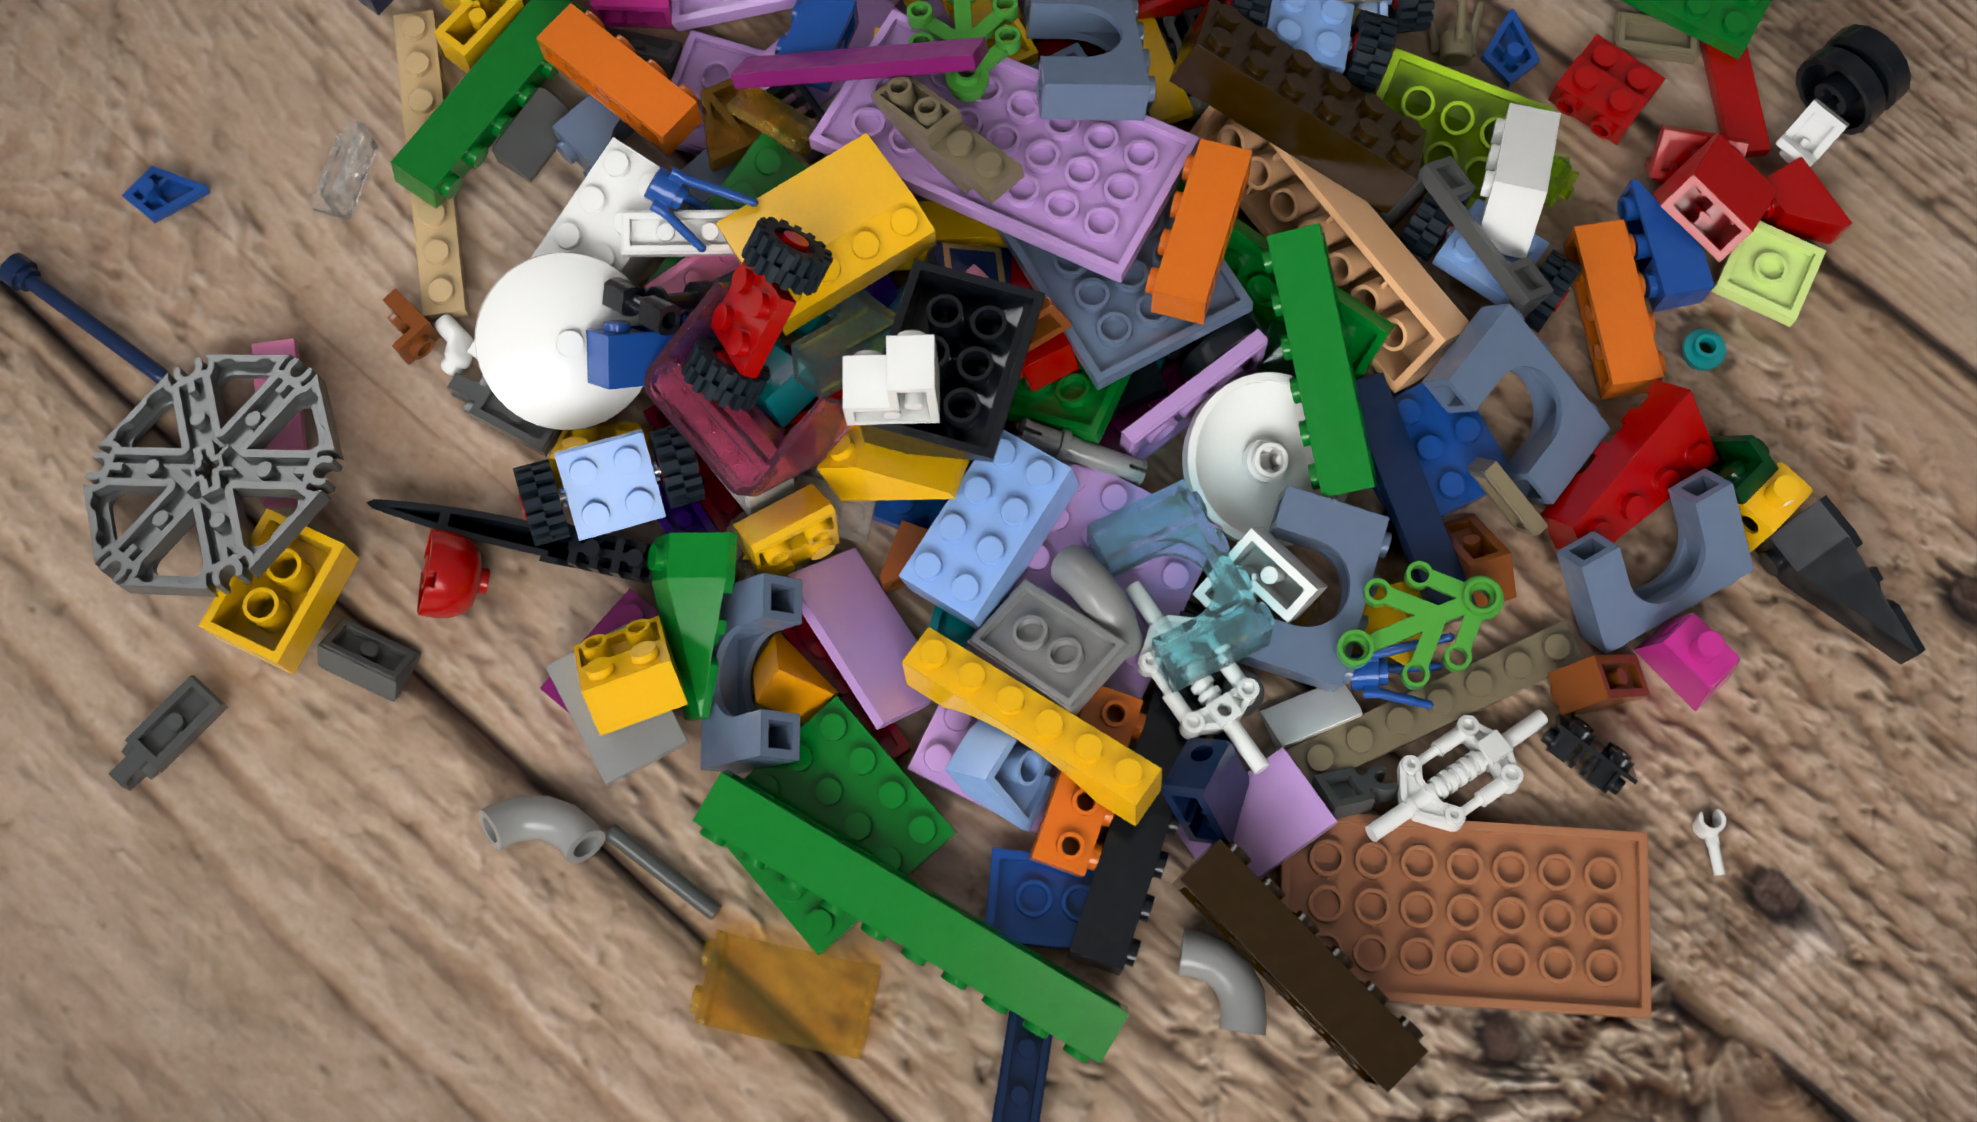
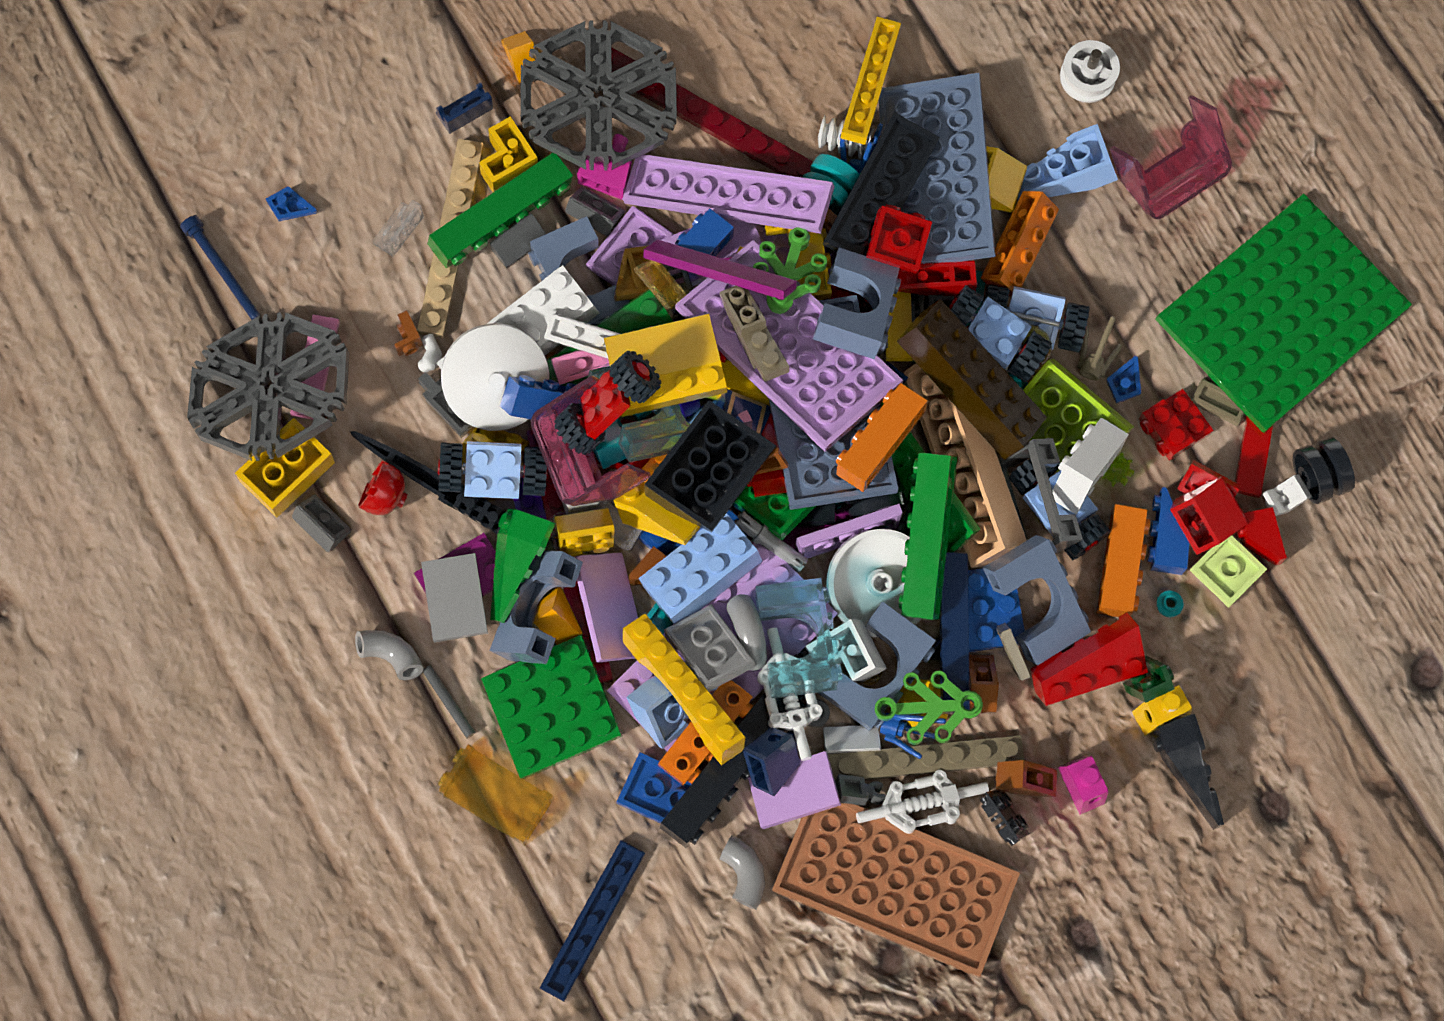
camera: 15 degrees right, 0 degrees up
dark grey hinge [108,675,228,791] -> none
orange brick [536,3,702,157] -> none
yellow slope [573,616,688,736] -> none
black bar [602,277,719,336] -> none
blue plant [644,166,758,252] -> none
green brick [693,770,1129,1064] -> none
white brick [843,330,940,425] -> none
dark brown brick [1172,839,1428,1093] -> none
sand blue arch [1556,468,1754,654] -> none
white hand [1692,809,1726,876] -> none

